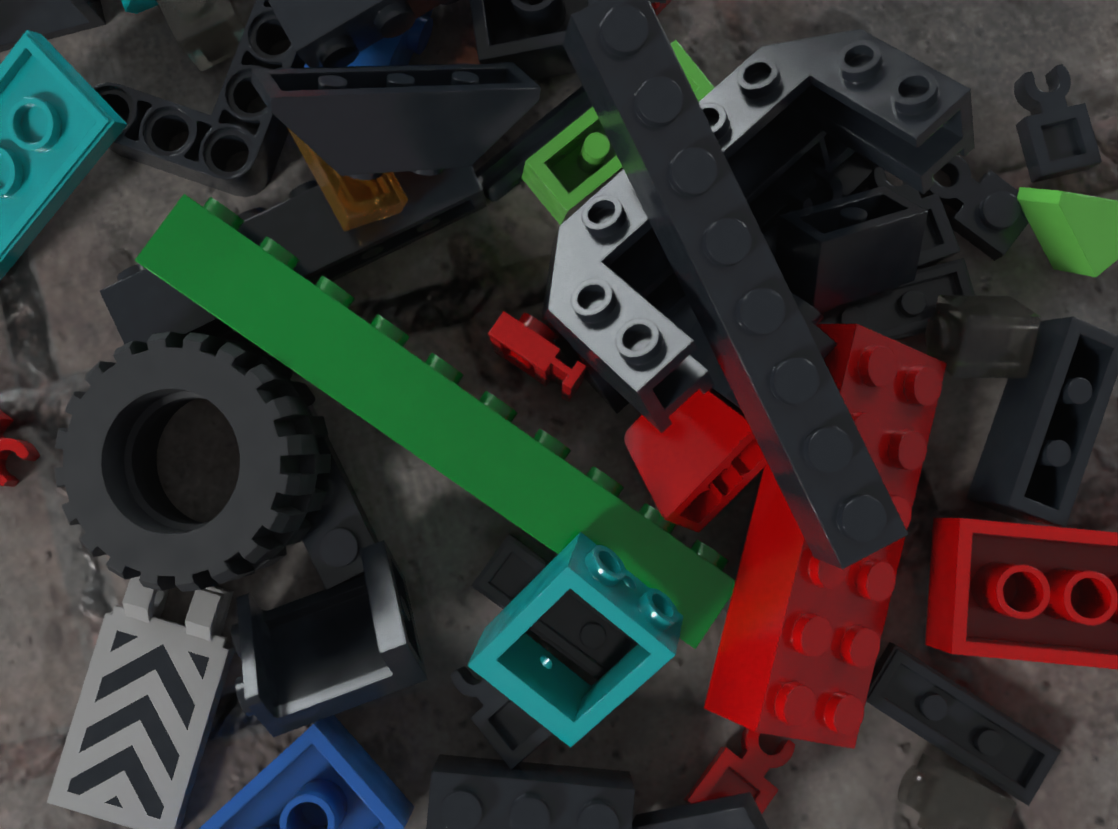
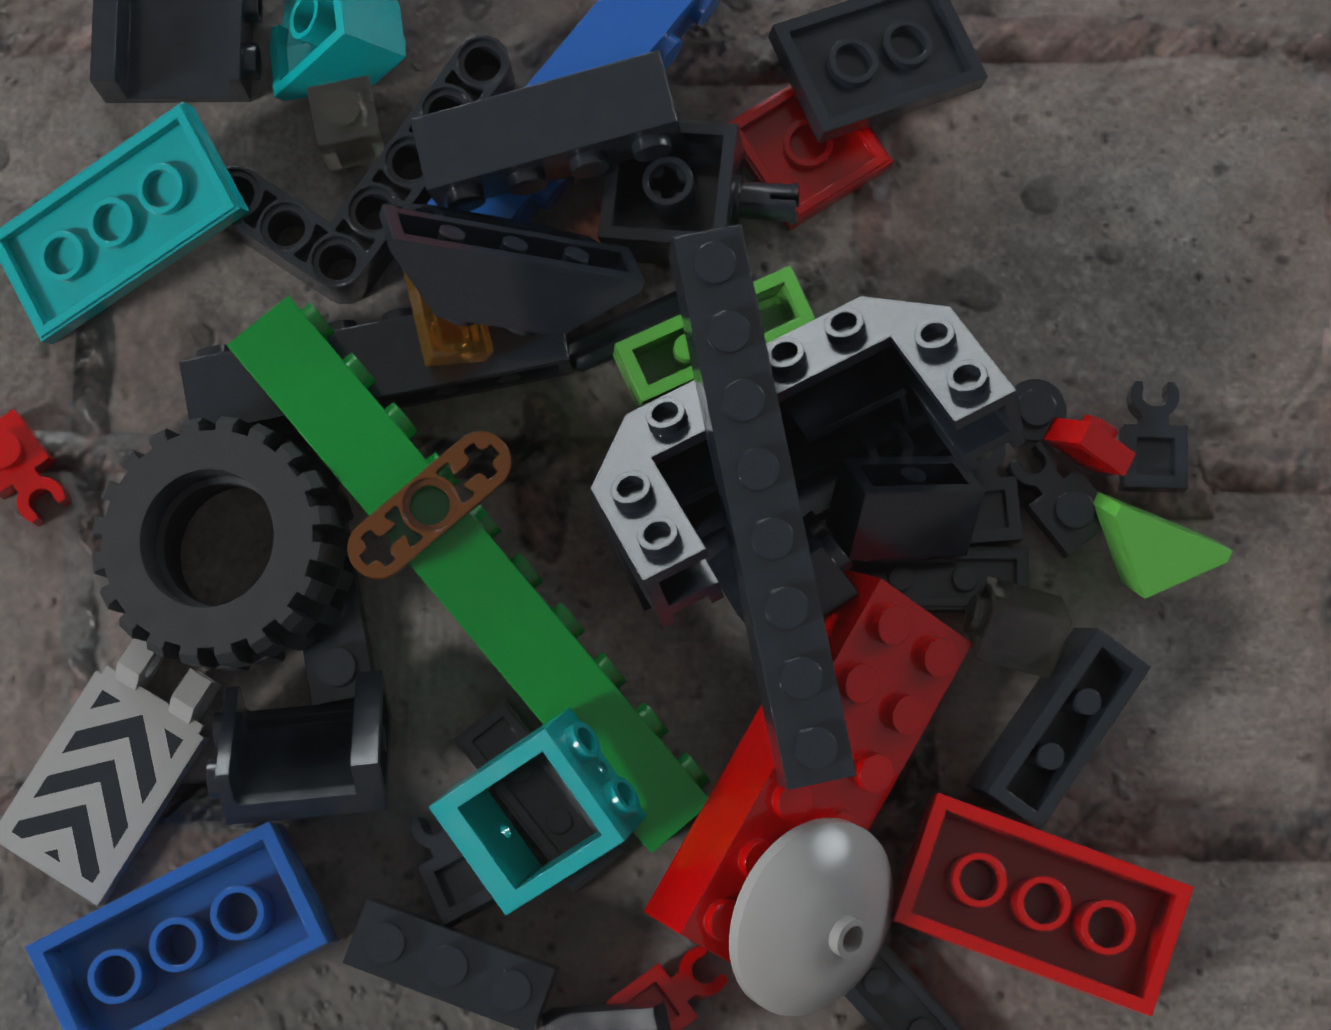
camera: 20 degrees right, 5 degrees down
red plate [488,311,586,402] -> none
red torso [624,388,768,533] -> none
none -> reddish brown beam [347,431,511,580]
none -> light grey dish [729,818,894,1016]
none -> red plate [1043,415,1136,476]

